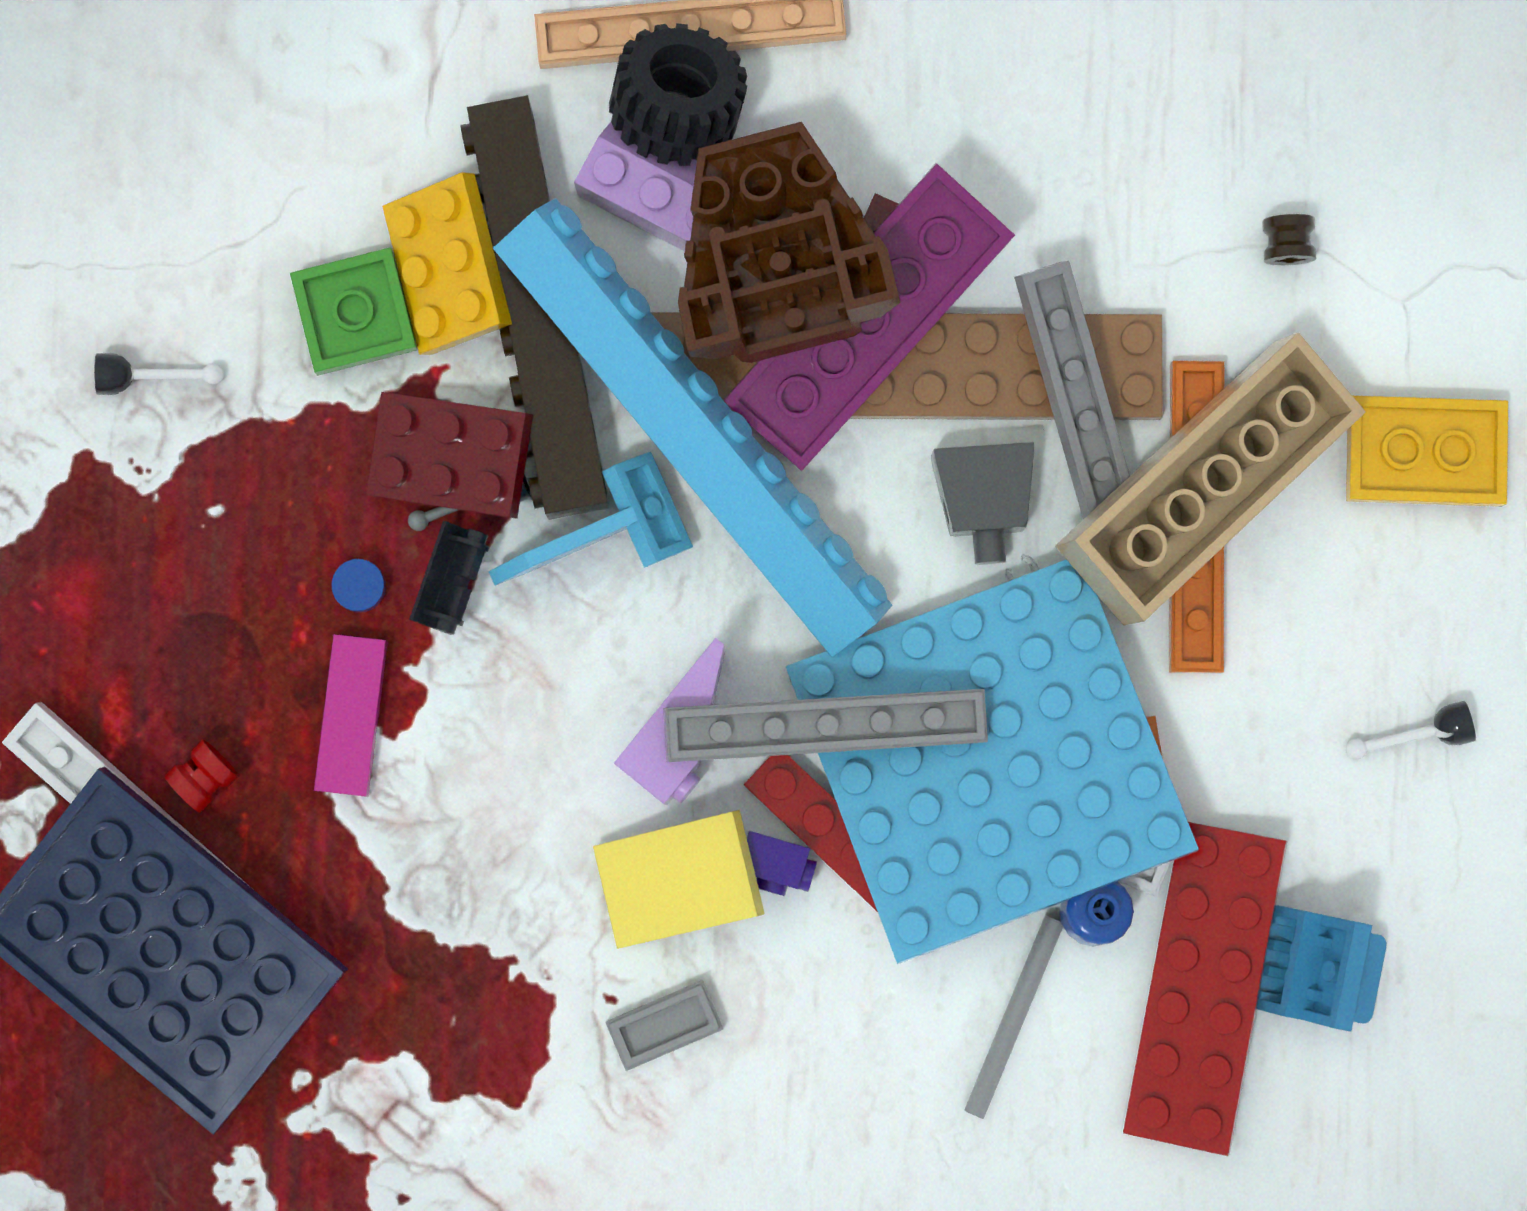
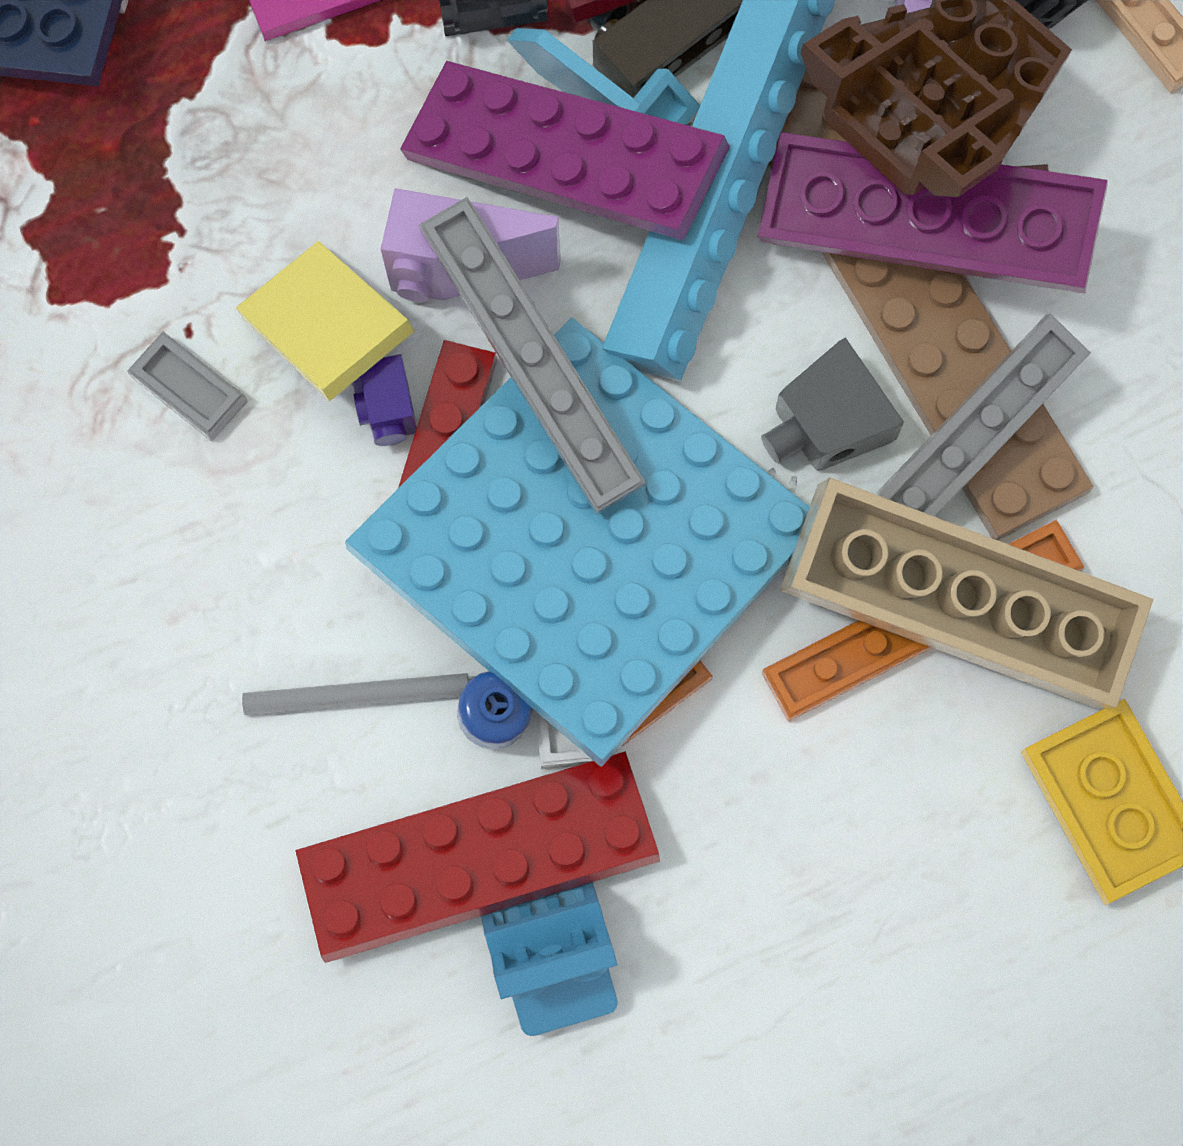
camera: 65 degrees right, 10 degrees down
hinge [1346,701,1476,759] -> none
none -> magenta plate [400,61,729,241]

